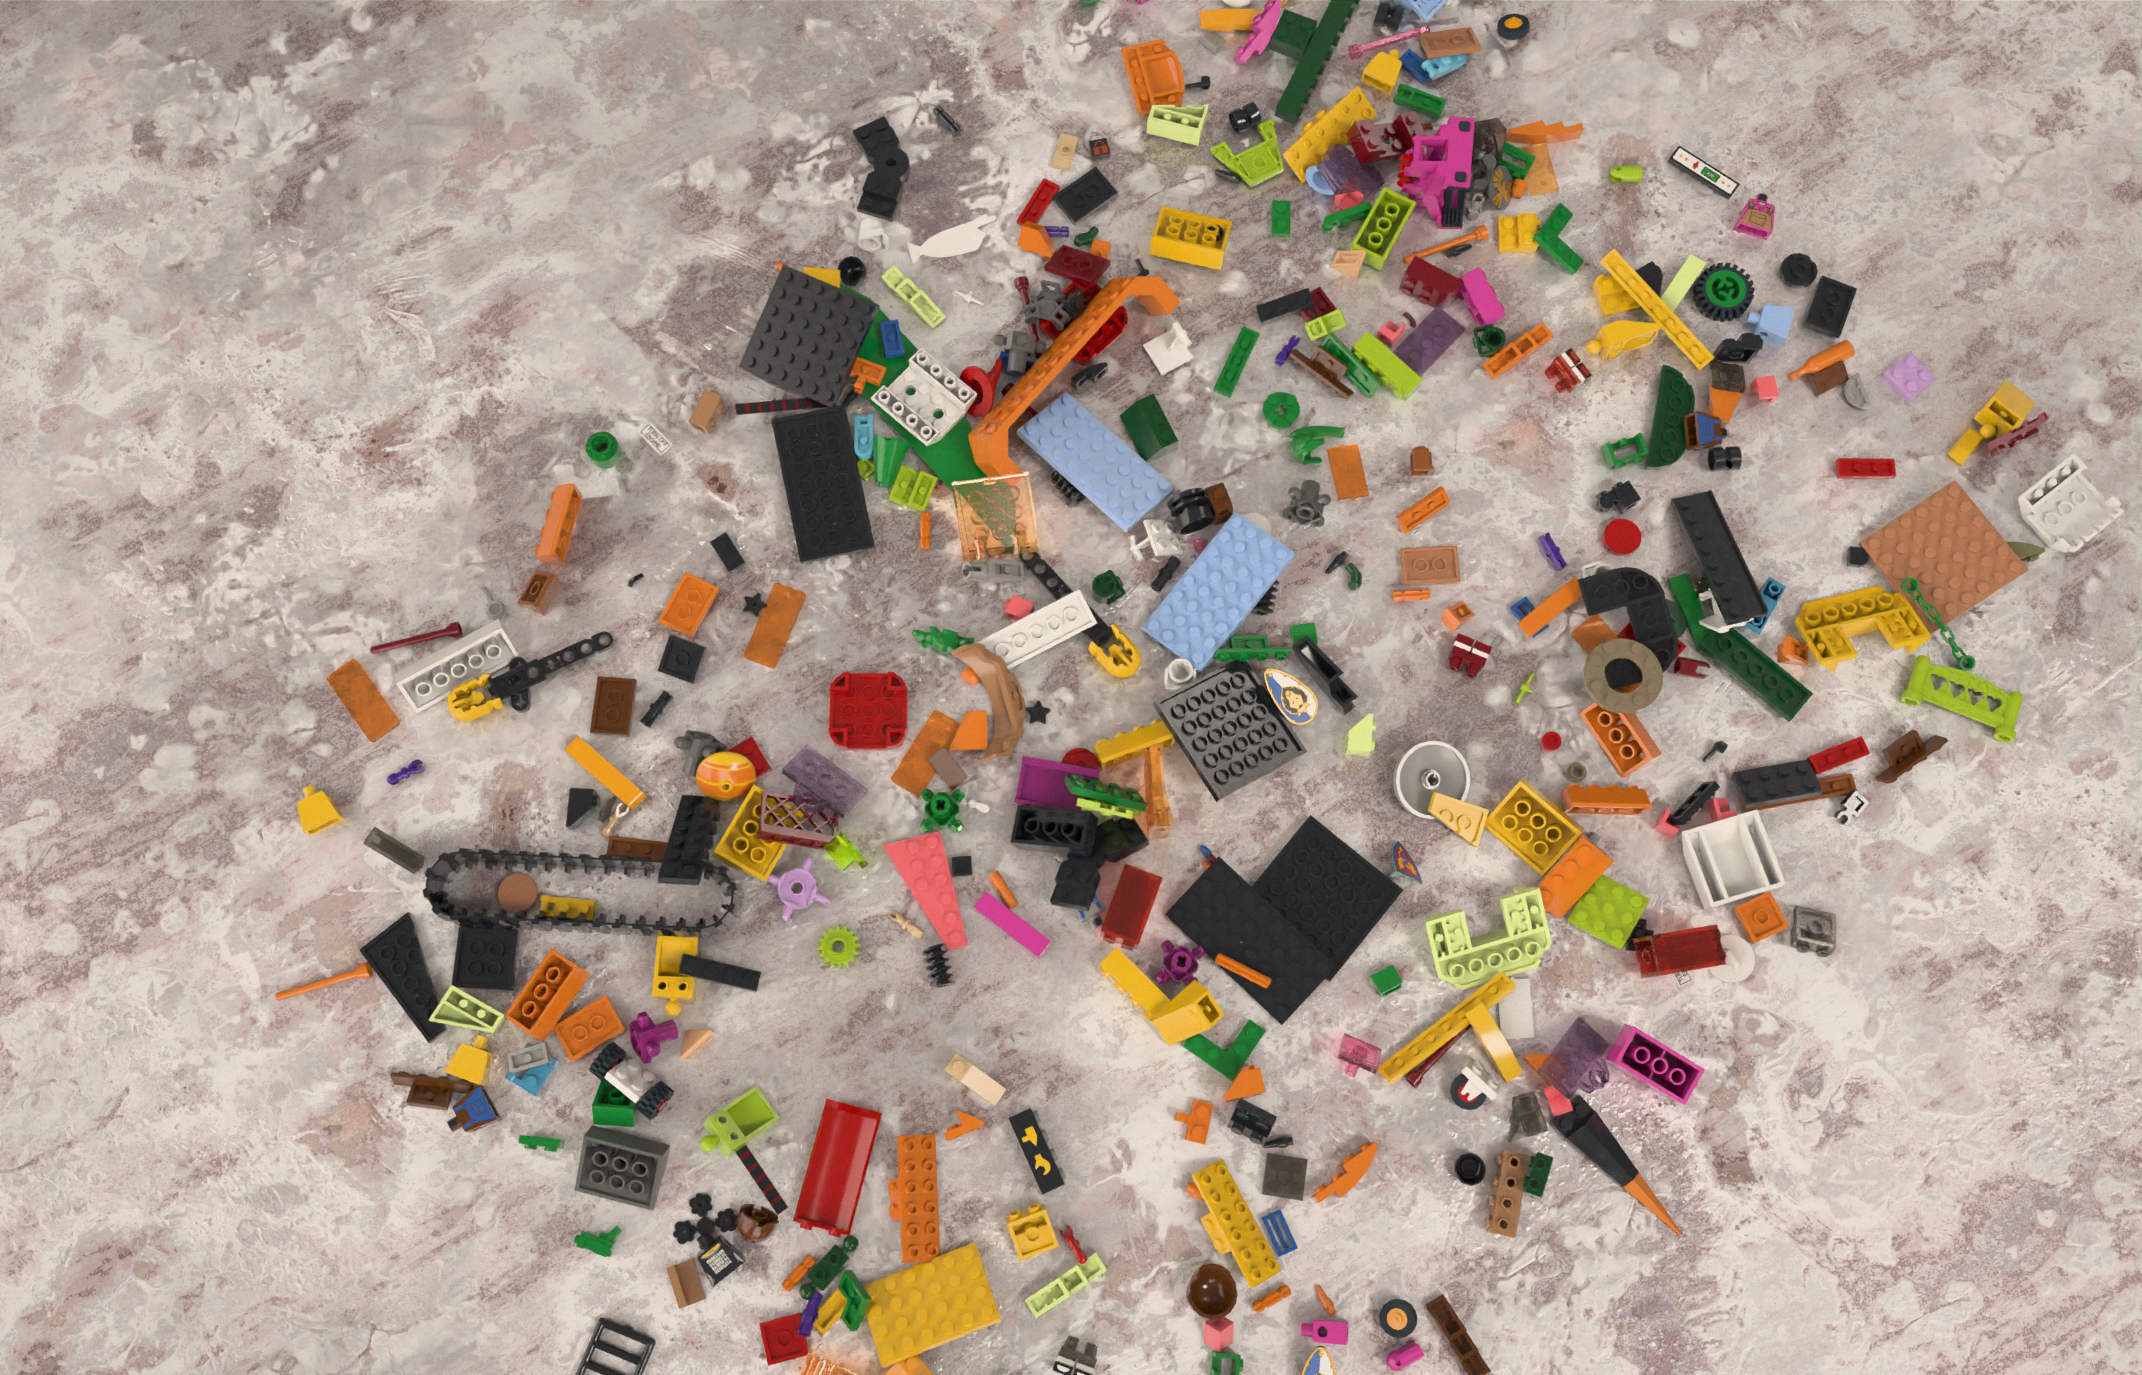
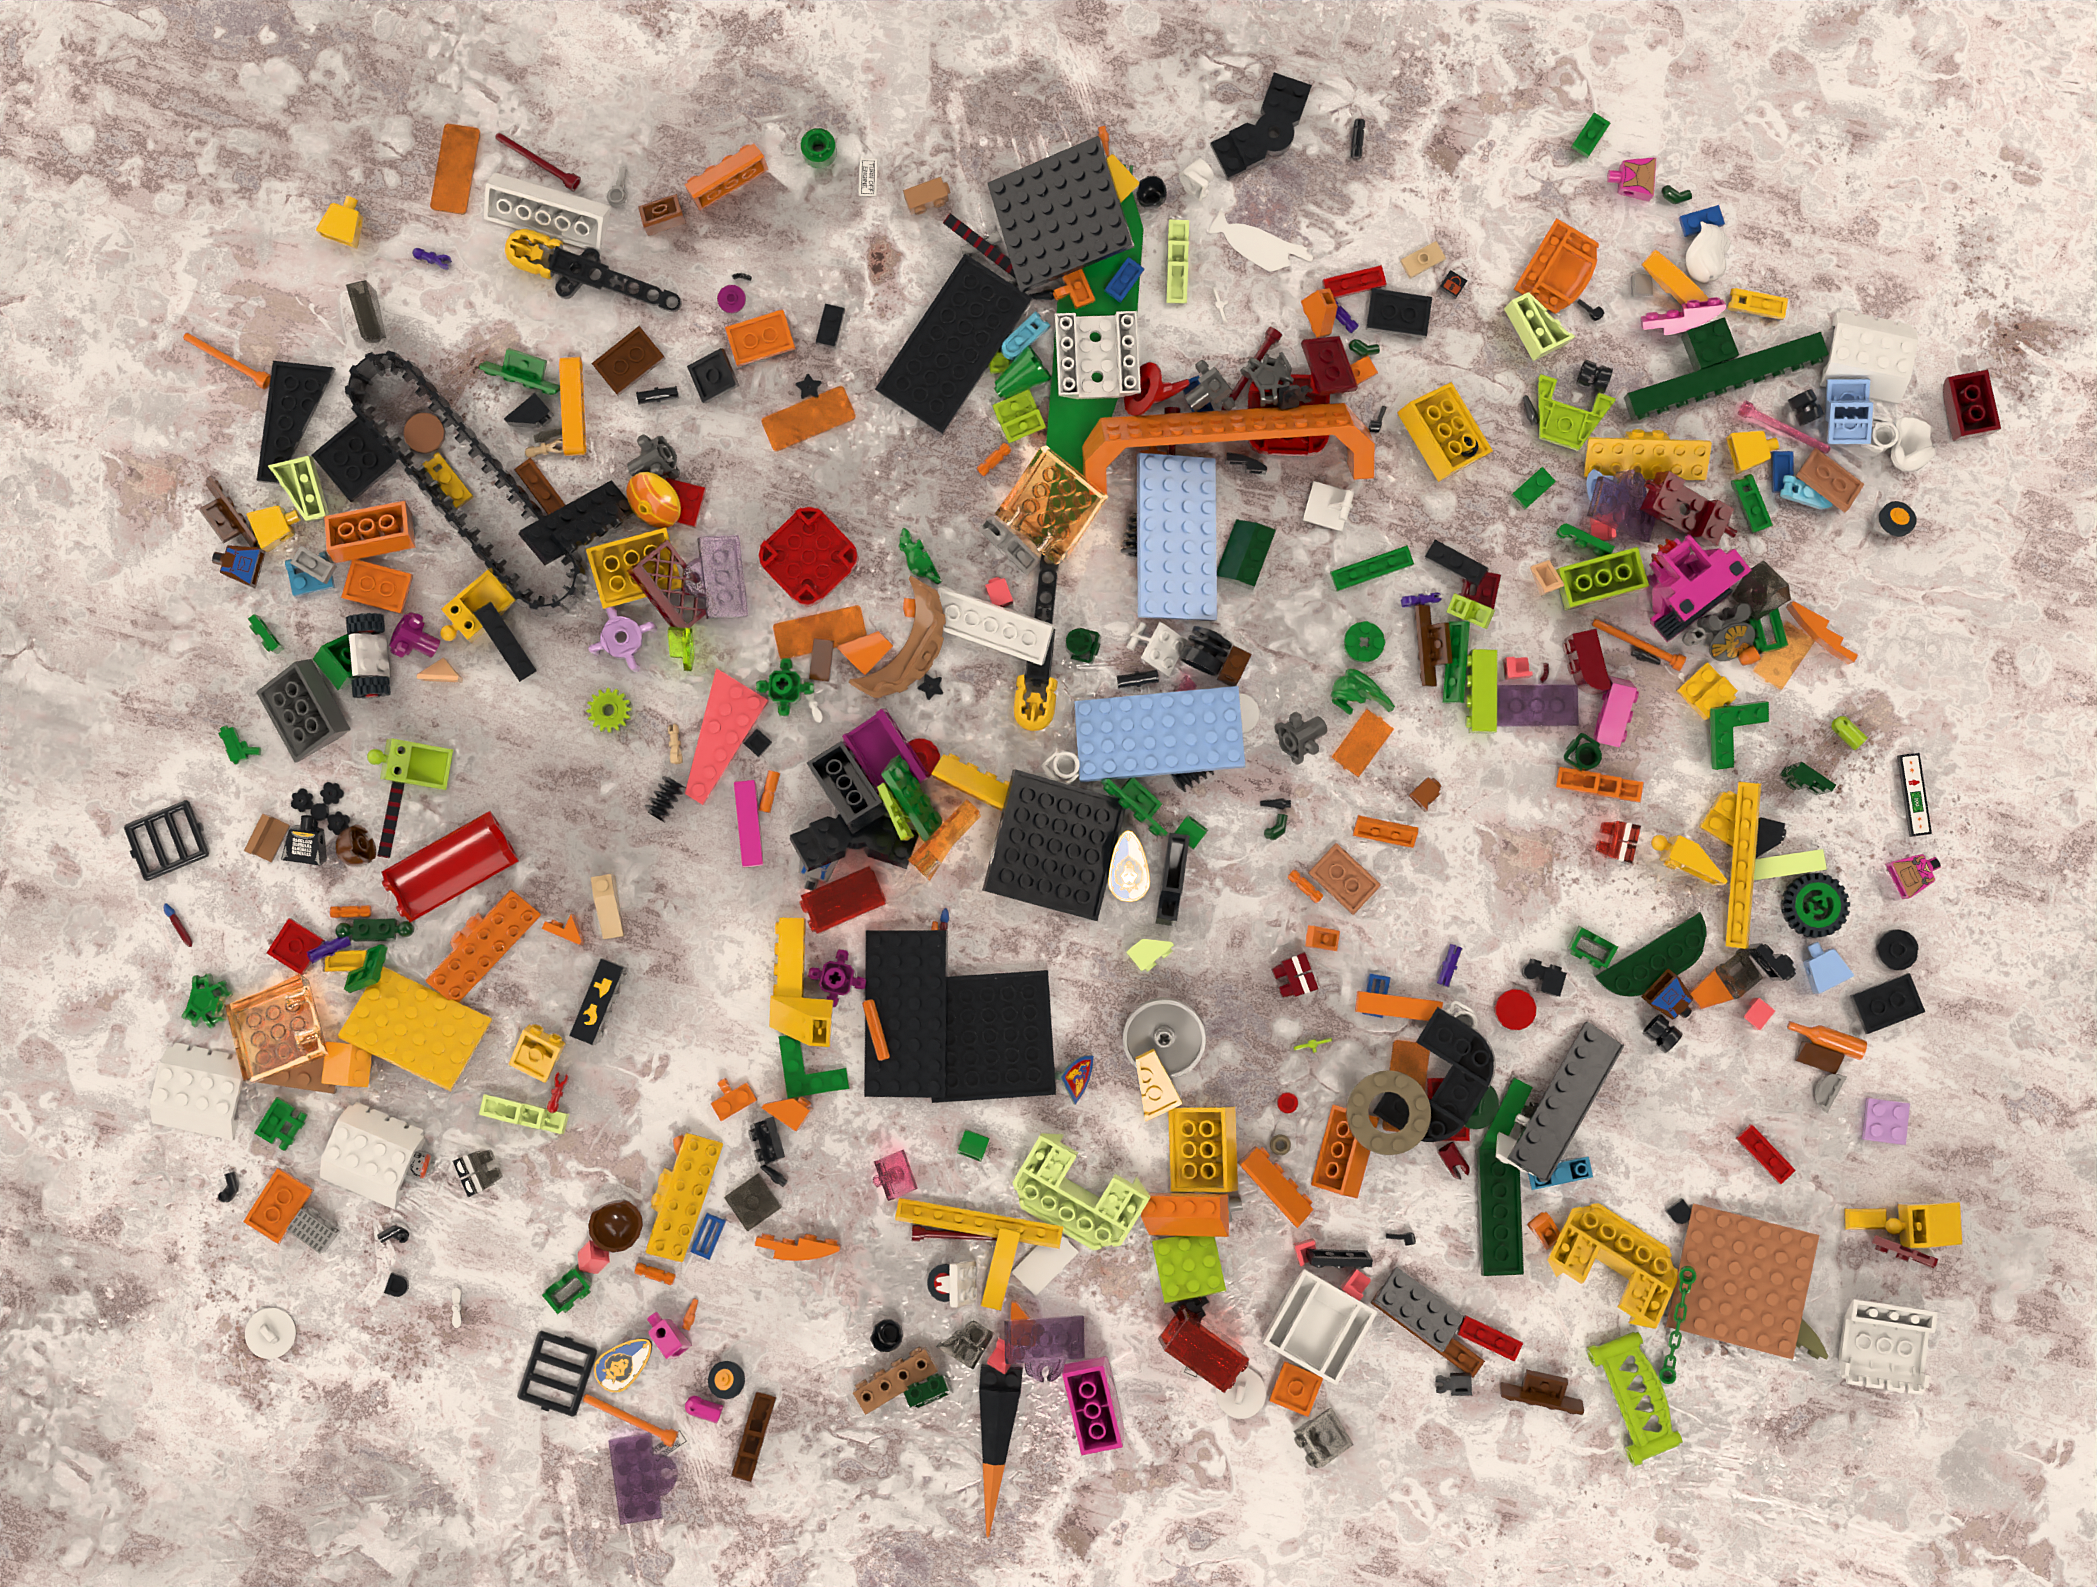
camera: 45 degrees right, 10 degrees up
none -> green bracket [479,348,560,395]
none -> magenta piece [717,285,746,313]
none -> dark green plate [1780,762,1836,795]

